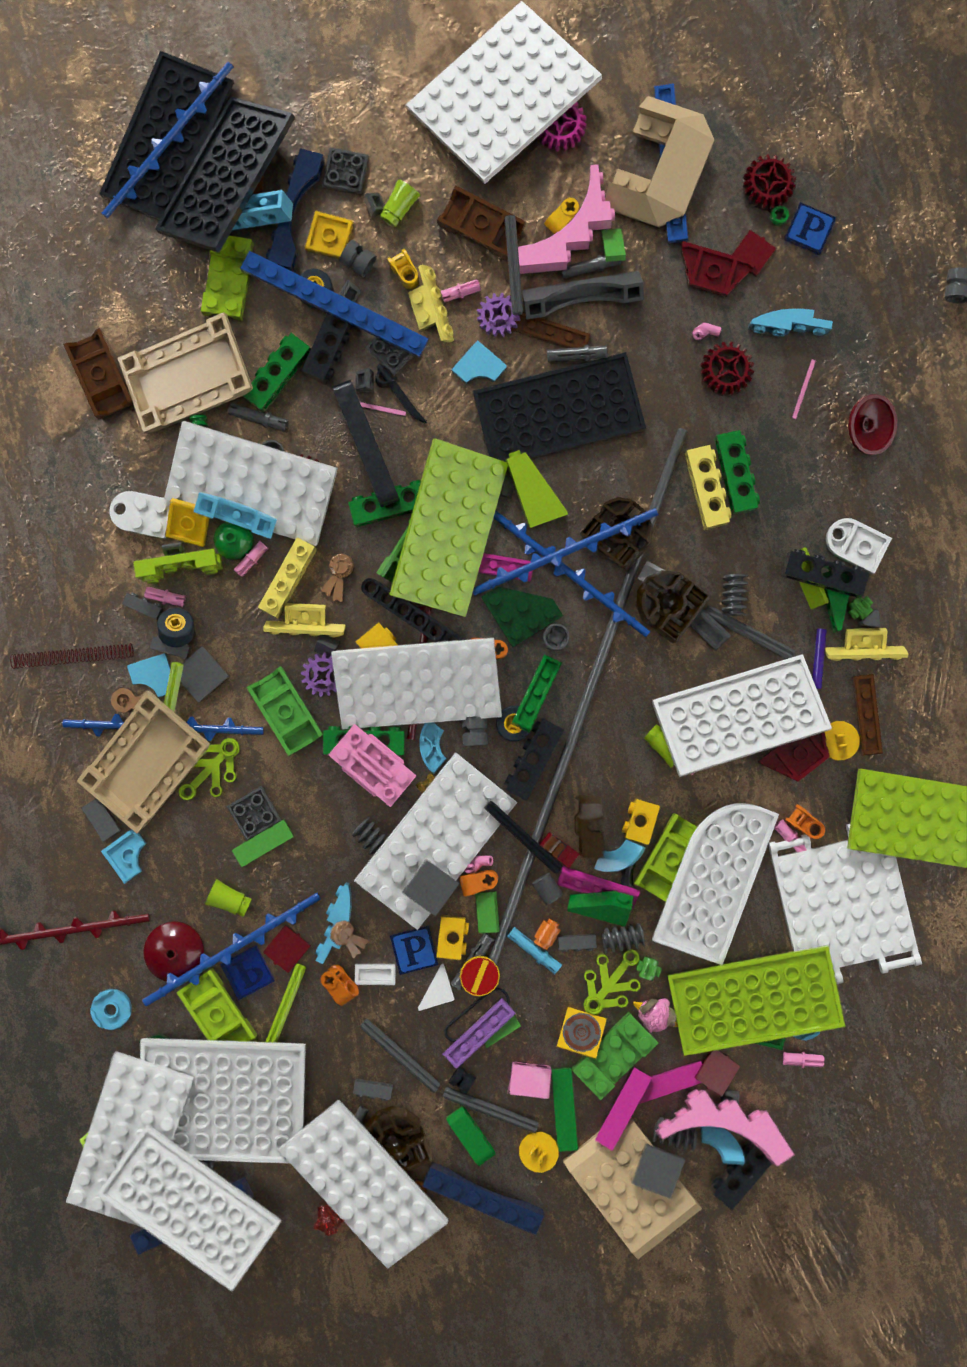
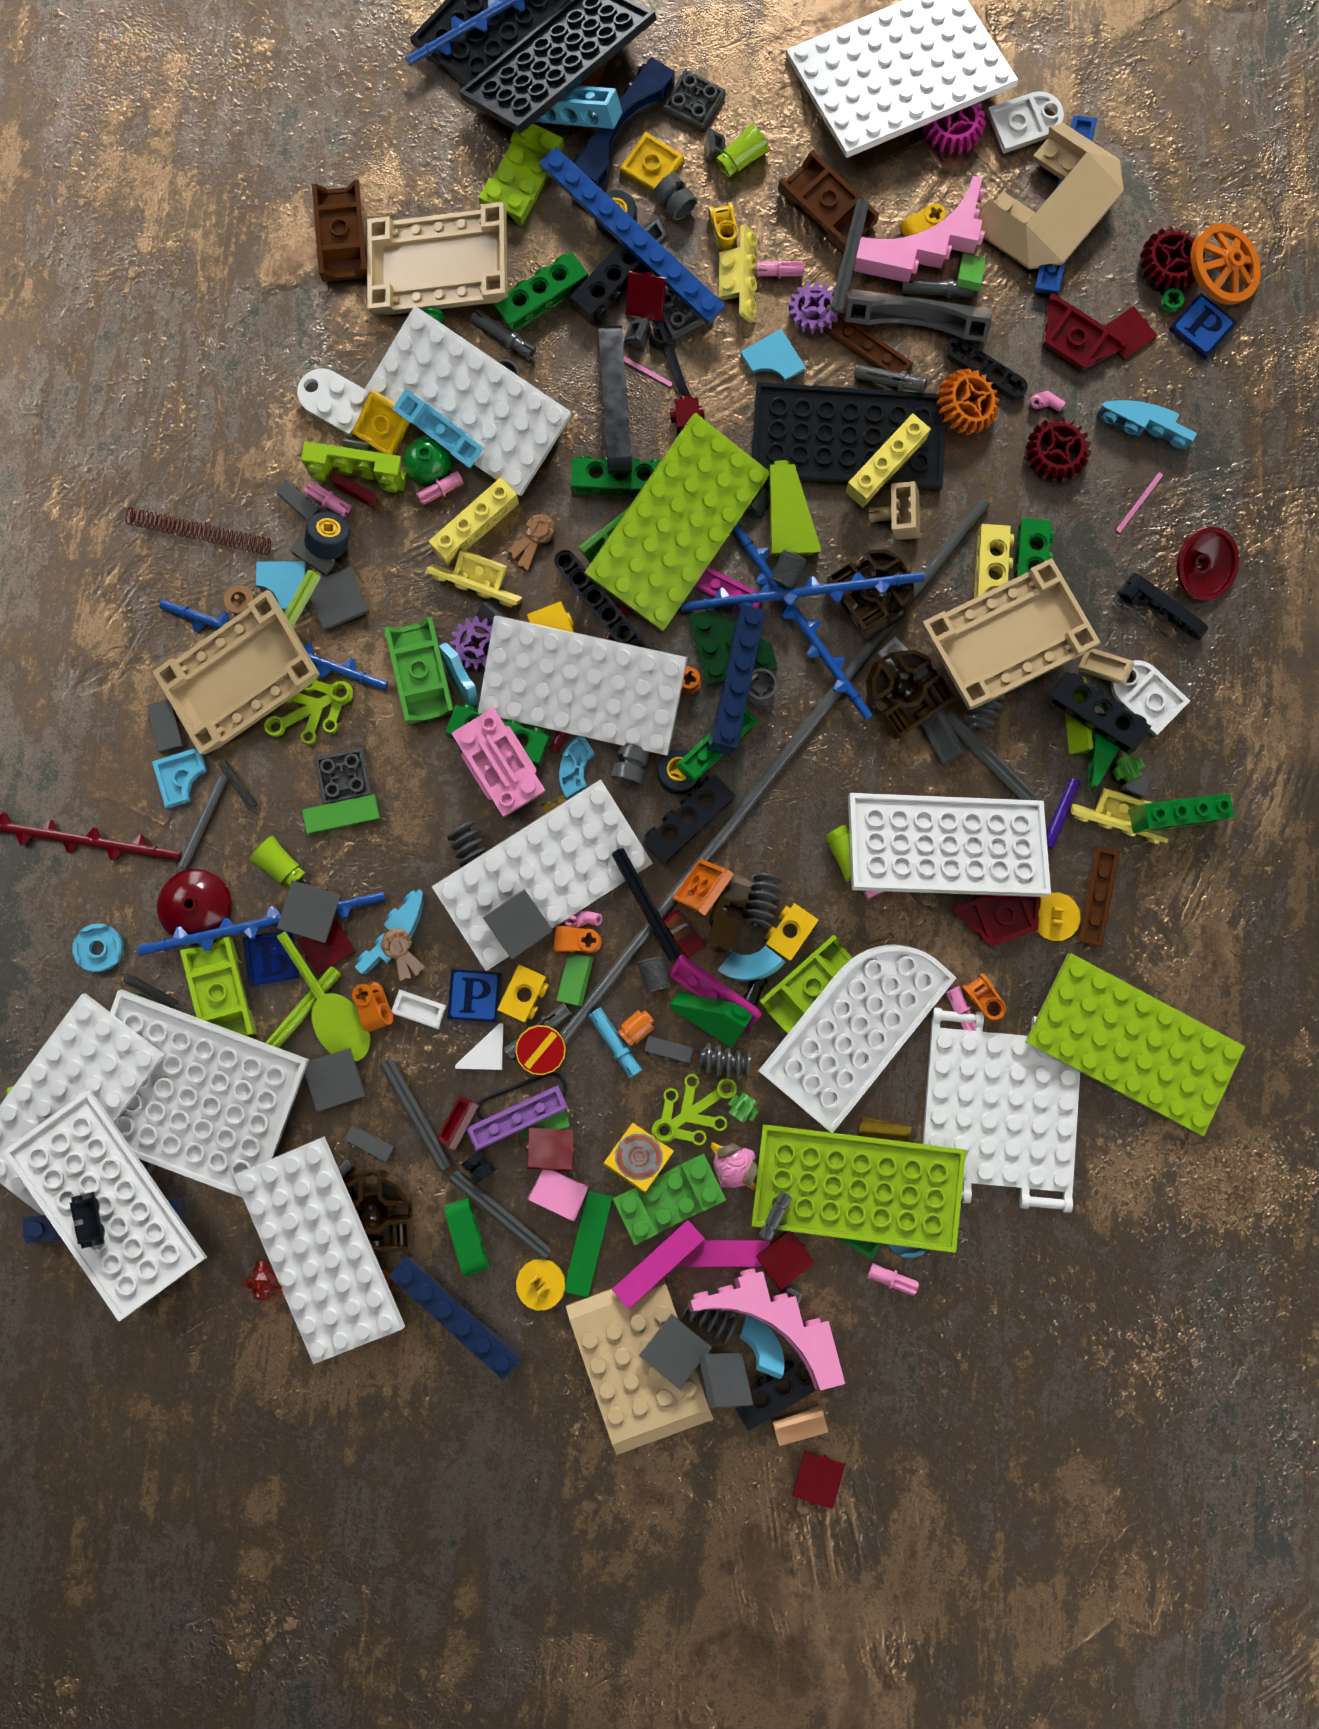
camera: 20 degrees right, 5 degrees down
none -> black hinge [69,1192,105,1249]
none -> dark grey piece [119,973,183,1009]
none -> dark grey bar [178,776,228,869]
none -> dark grey piece [217,756,258,814]
none -> dark grey tile [277,880,341,943]
none -> lime piece [277,931,371,1061]
none -> dark grey tile [304,1048,366,1112]
none -> dark red tile [330,471,379,508]
none -> dark red tile [437,1095,479,1151]
none -> medium azure tile [439,642,479,706]
none -> dark red piece [525,1128,575,1172]
none -> dark red piece [625,271,666,321]
none -> dark red brick [670,396,705,436]
none -> orange tile [673,859,734,916]
none -> dark grey tile [699,1353,753,1409]
none -> dark blue arch [707,604,766,756]
none -> dark grey piece [742,873,783,929]
none -> dark grey axle [759,1191,792,1241]
none -> dark grey piece [770,549,806,589]
none -> light nougat panel [771,1405,828,1446]
none -> dark red piece [792,1451,846,1509]
none -> light yellow brick [845,413,931,508]
none -> pearl gold slope [857,1117,912,1142]
none -> tan brick [869,481,920,540]
none -> tan slope [921,558,1101,710]
none -> orange gear [936,368,1000,435]
none -> black beam [945,337,1028,401]
none -> white plate [987,91,1064,154]
none -> tan tile [1078,649,1134,686]
none -> black beam [1117,573,1208,640]
none -> green brick [1128,793,1235,834]
none -> orange wheel [1191,223,1261,305]

